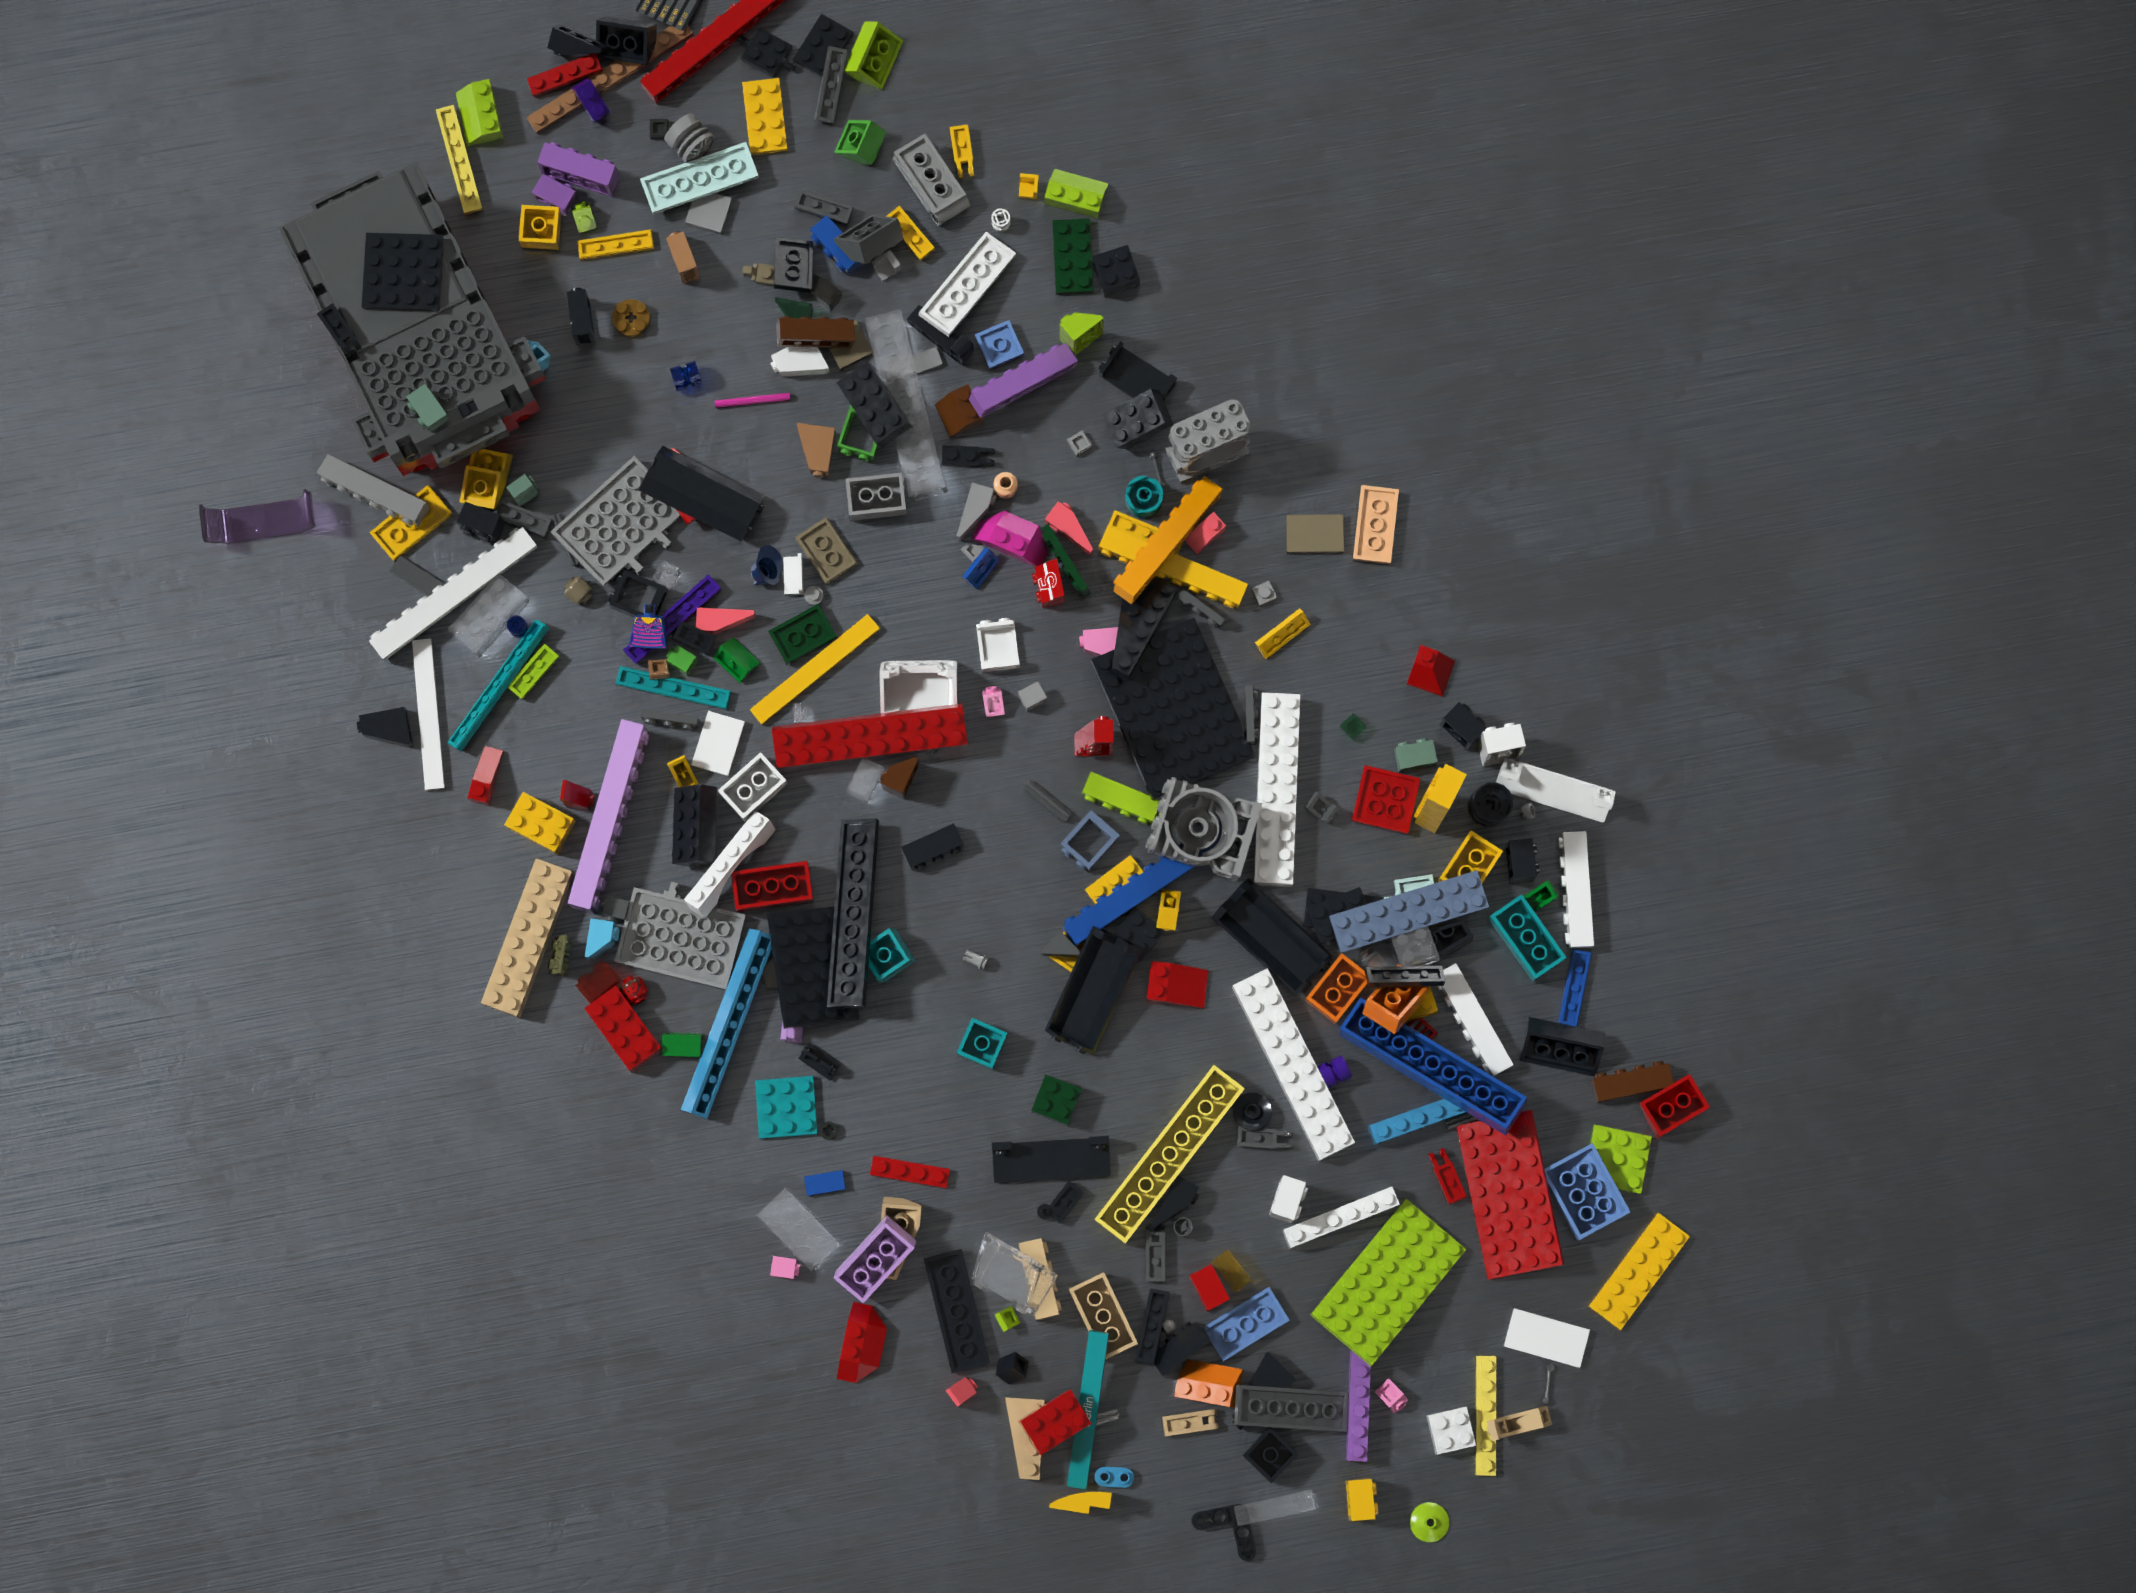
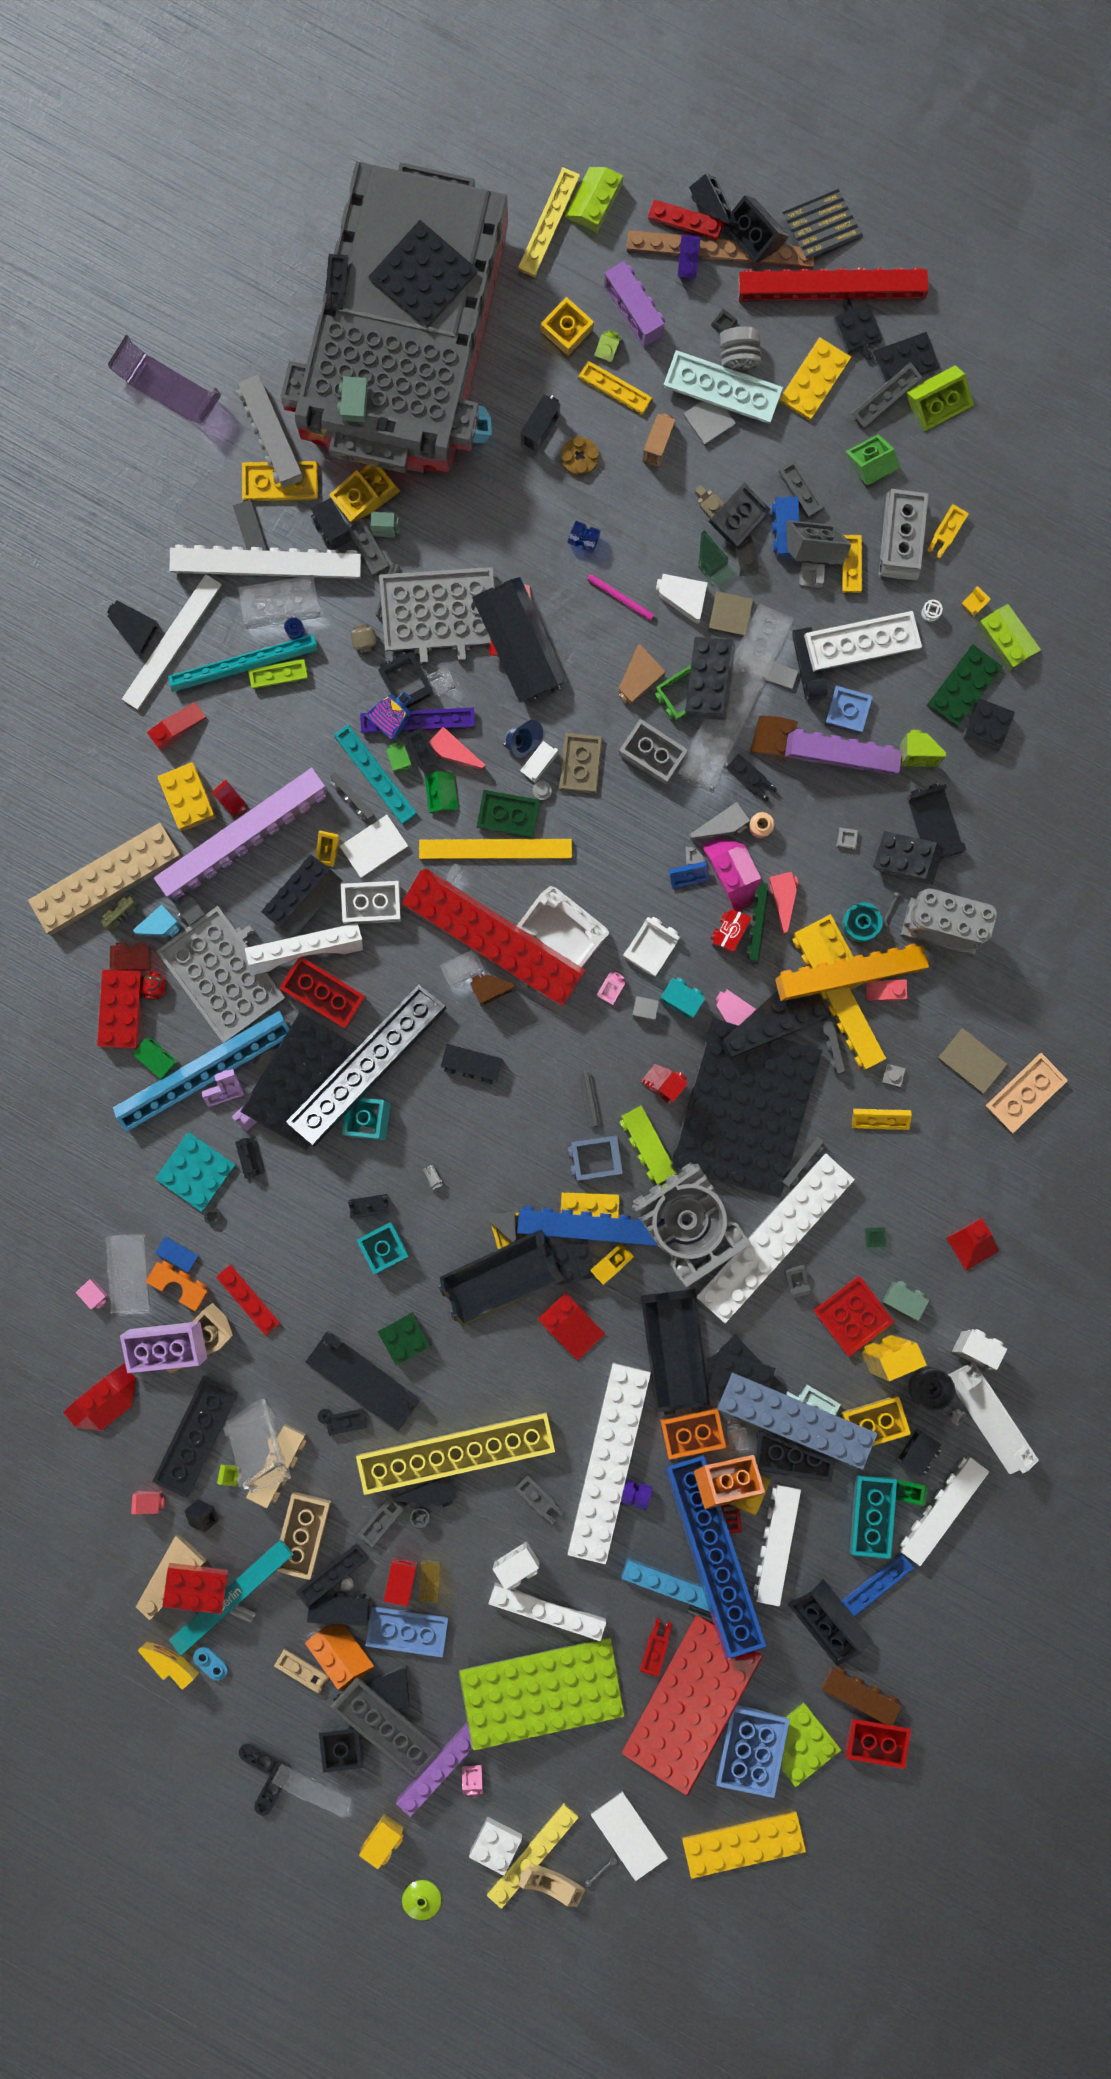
camera: 40 degrees right, 5 degrees up
medium lavender brick [532,174,578,215] -> none
medium nougat tile [648,659,669,680] -> none
reddish brown brick [776,316,855,348] -> none
black dish [1233,1093,1272,1130] -> none
black plate [1365,965,1445,987] -> none
clear plate [1391,926,1440,966] -> none
black brick [1440,702,1486,751] -> none
none -> orange arch [145,1260,209,1311]
none -> lavender plate [201,1069,244,1107]
none -> black hinge [348,1194,390,1219]
none -> teal brick [659,977,705,1021]

